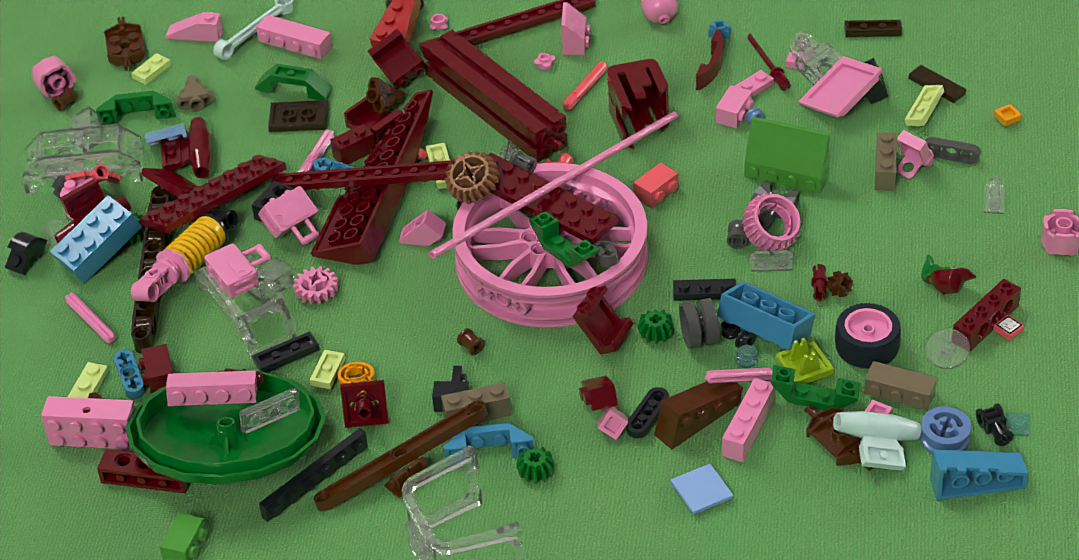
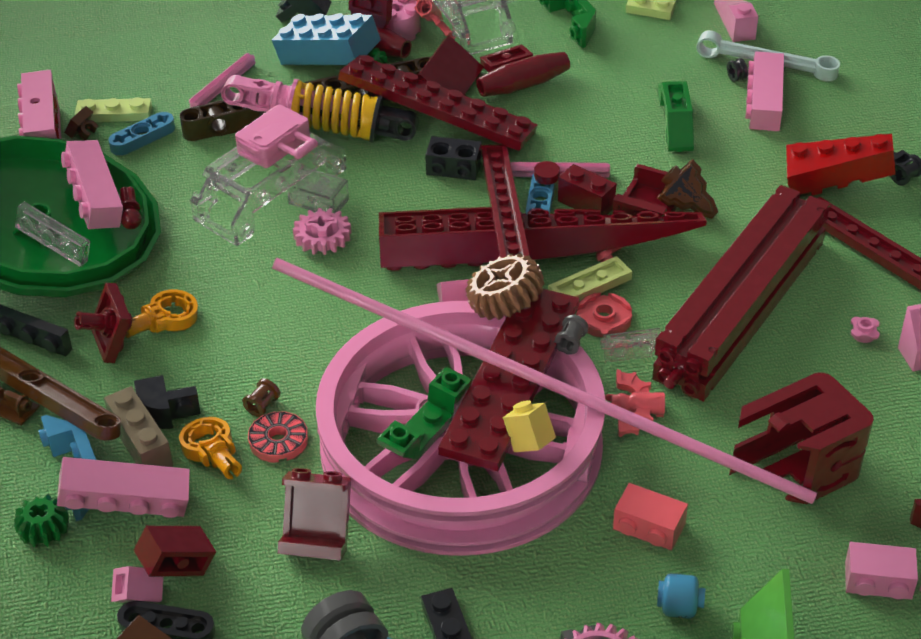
camera: 70 degrees right, 0 degrees up
dark red brick [139,344,173,393] -> none
light blue piece [145,123,187,145] -> none
dark tan rock [177,75,215,112] -> none
black plate [252,331,319,373] -> none
bright pink piece [258,186,319,245] -> none
dark brown tile [268,100,328,132] -> none
yellowish green plate [310,350,345,389] -> none
dark red panel [368,29,427,89] -> none
bright pink plate [430,14,448,30] -> none
coral axle [562,61,608,111] -> none
dark grey beam [594,240,618,267] -> none
green gear [638,309,674,344] -> none
medium blue bush [746,108,765,125] -> none
none -> bright pink brick [57,457,190,518]
none -> light orange pin [179,417,242,479]
none -> tile [248,411,308,463]
none -> light yellow brick [503,401,556,452]
none -> dark red tile [534,161,560,185]
none -> dark azure head [657,573,705,619]
none -> black bush [727,58,748,82]

